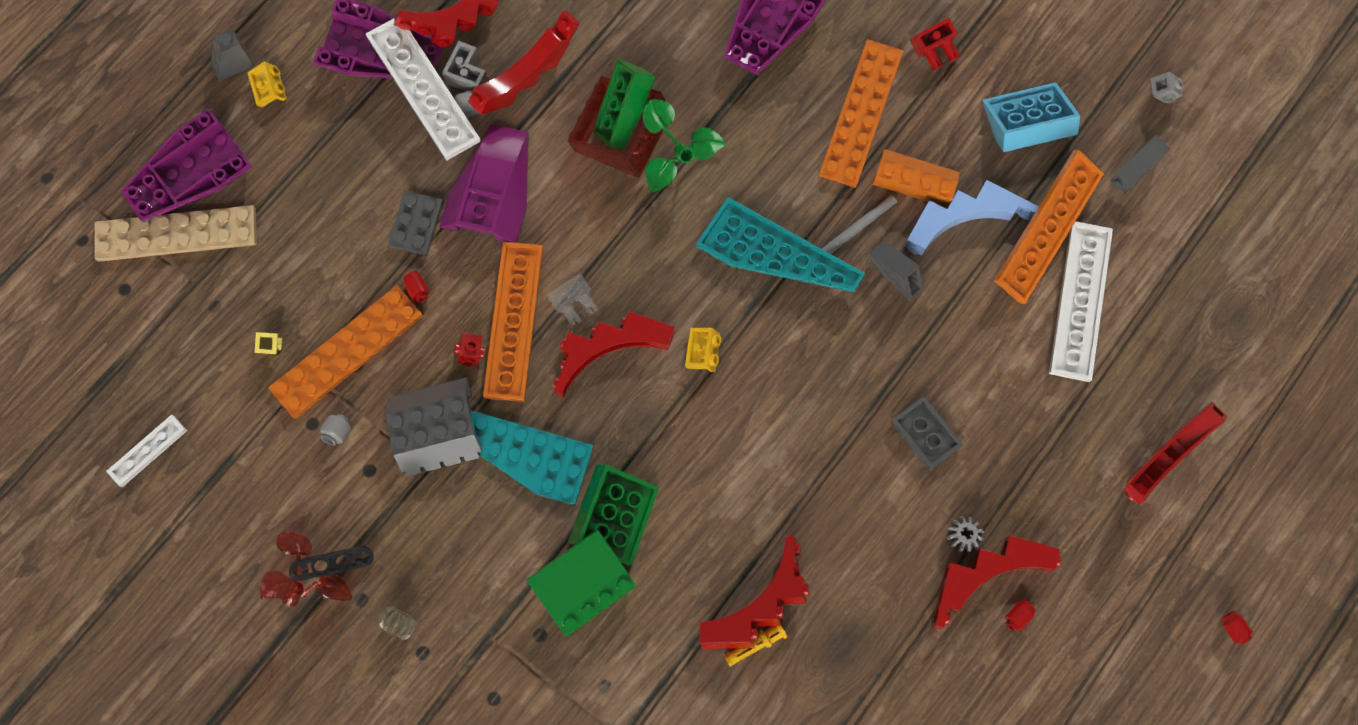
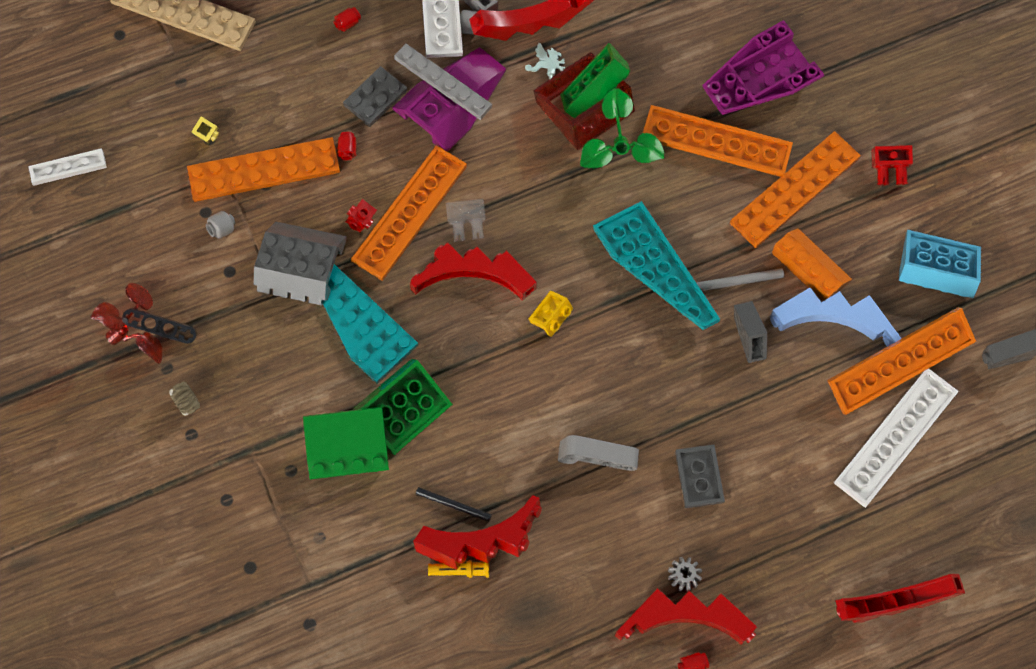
camera: 25 degrees right, 5 degrees down
none -> red brick [333,7,361,32]
none -> light grey plate [394,44,492,120]
none -> black bar [416,487,492,522]
none -> light aqua piece [525,43,565,80]
none -> light grey beam [558,435,639,471]
none -> orange plate [643,105,793,177]

